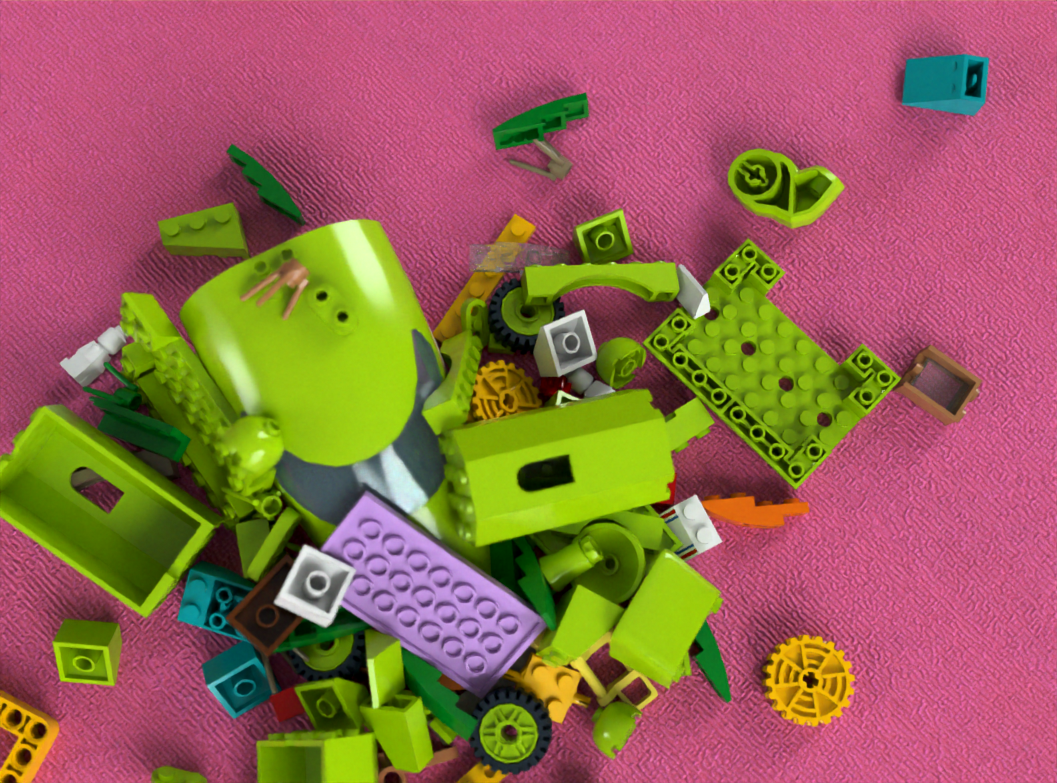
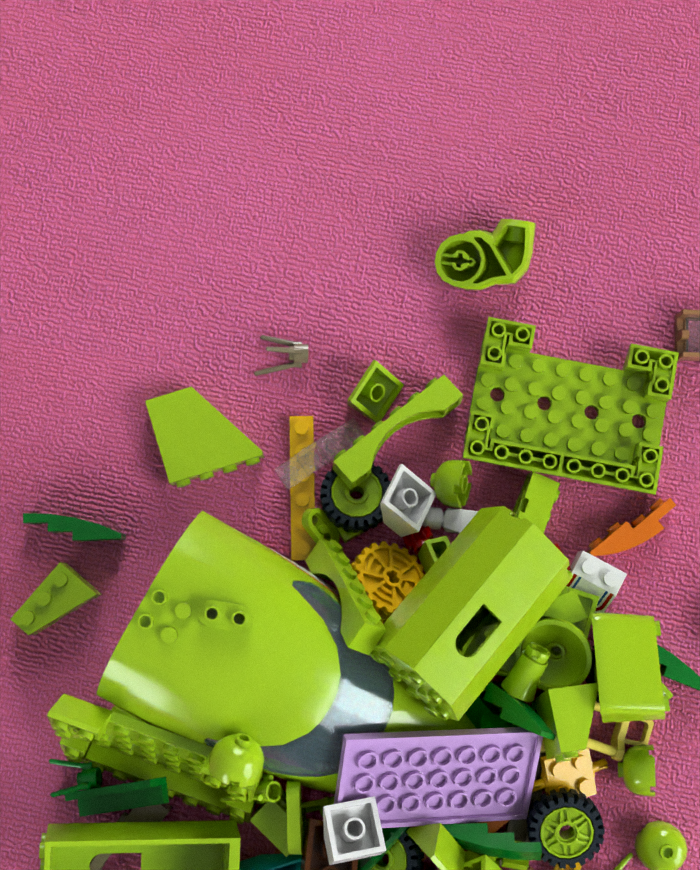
camera: 30 degrees left, 5 degrees up
white piece [59,325,129,387] -> none
medium nougat plant [240,258,310,320] -> none
green slope [492,93,589,150] -> none
white slope [676,264,711,319] -> none
teal slope [902,54,989,116] -> none
none -> lime slope [145,387,264,488]

